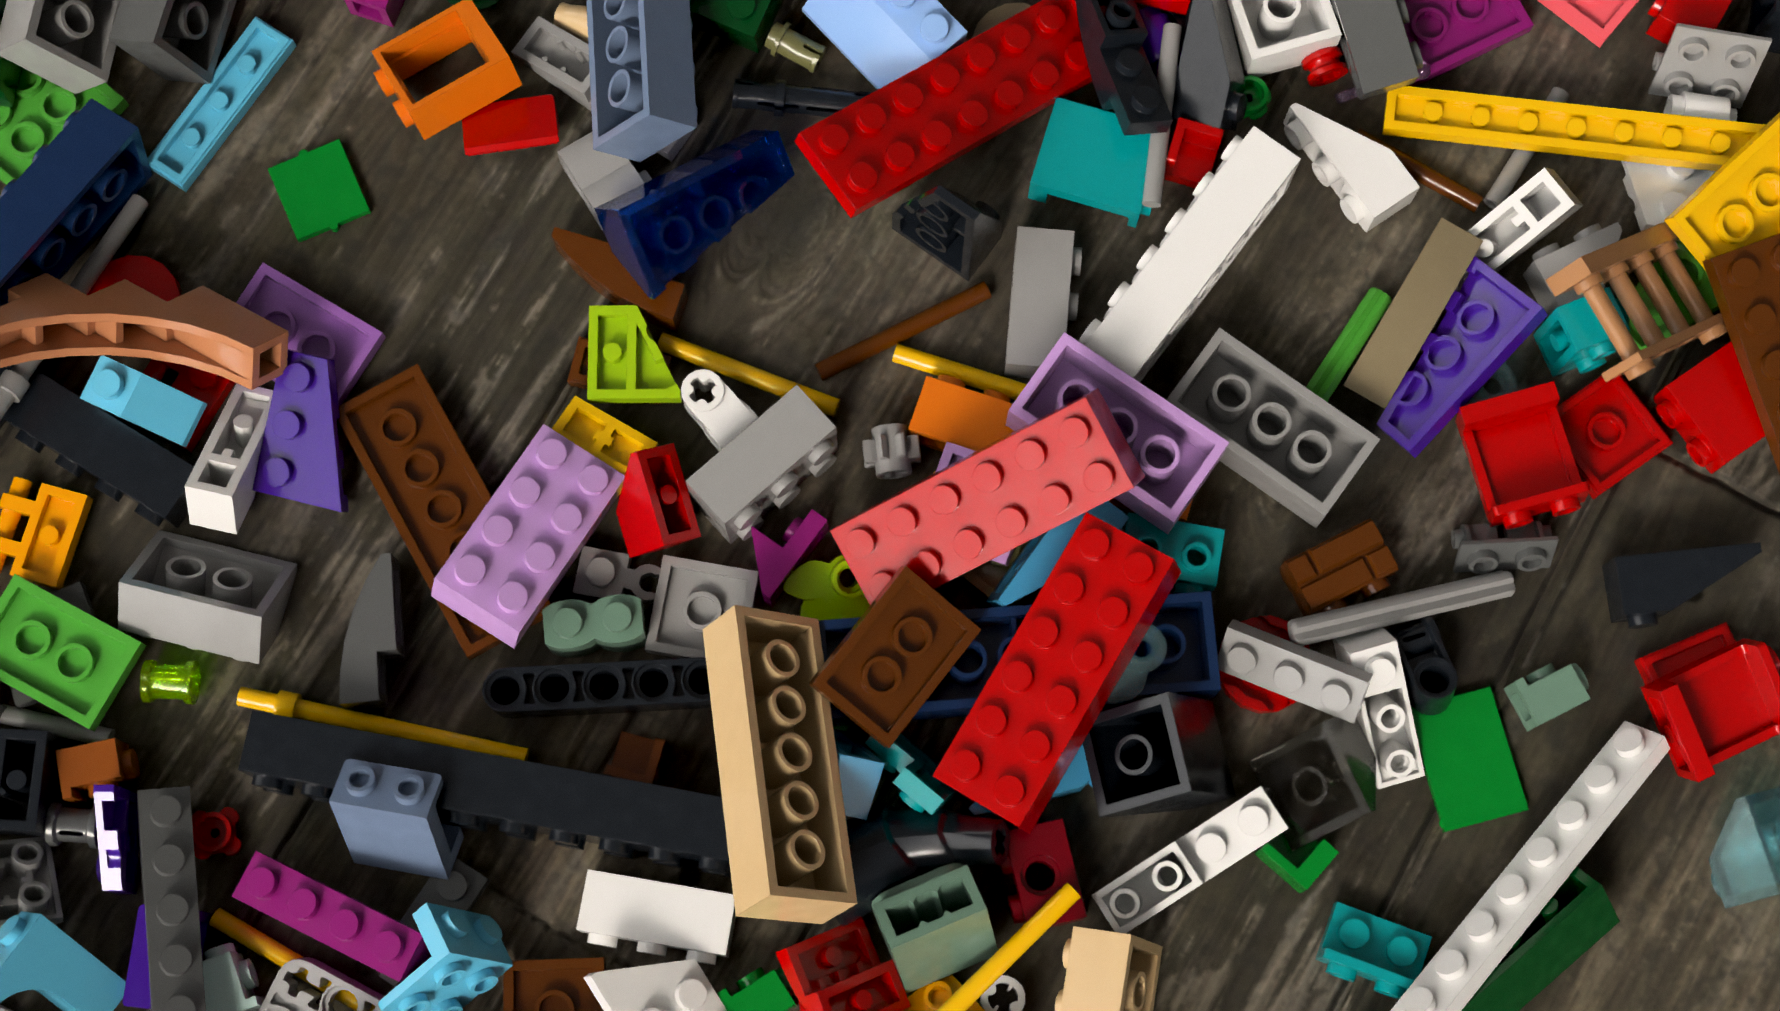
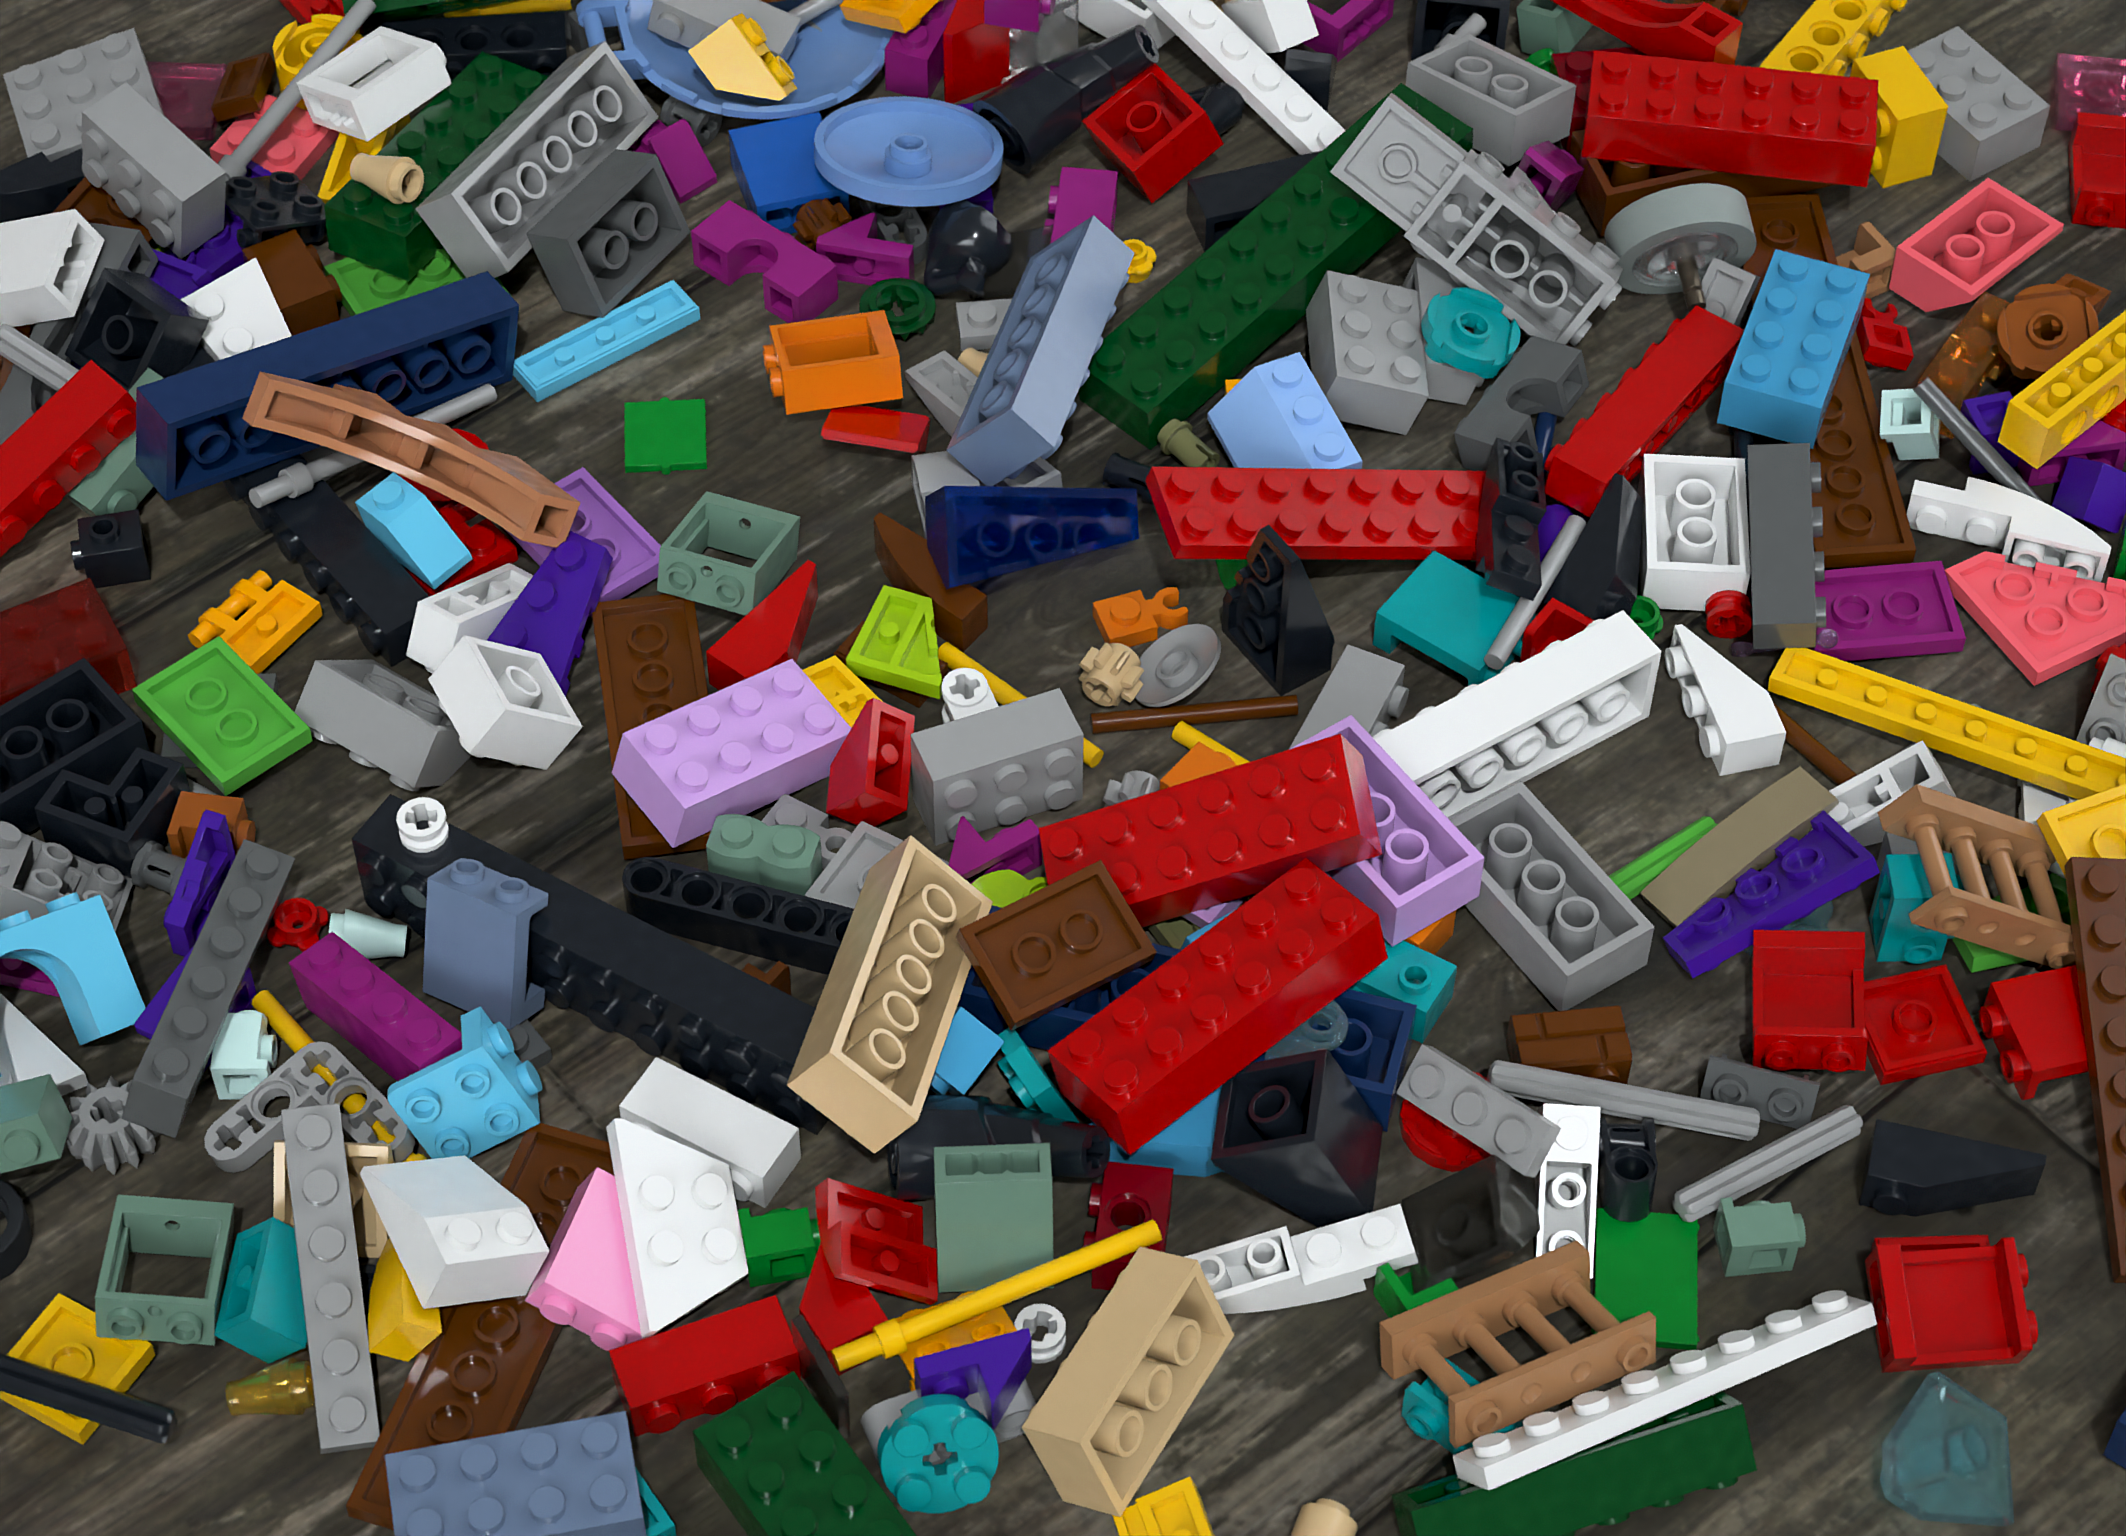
camera: 20 degrees right, 25 degrees down
clear neon green bush [140,660,201,705] -> none
dark grey slope [339,553,405,711] -> none
none -> light aqua cone [329,909,408,959]
none -> white bush [396,797,449,853]
none -> white brick [428,635,583,770]
none -> sand green window [657,491,800,615]
none -> red slope [706,559,818,691]
none -> tan gear [1079,643,1144,706]
none -> orange plate [1092,587,1188,647]
none -> light grey dish [1135,624,1221,707]
none -> medium nougat fence [1379,1240,1656,1448]
none -> light grey axle [1672,1105,1863,1222]

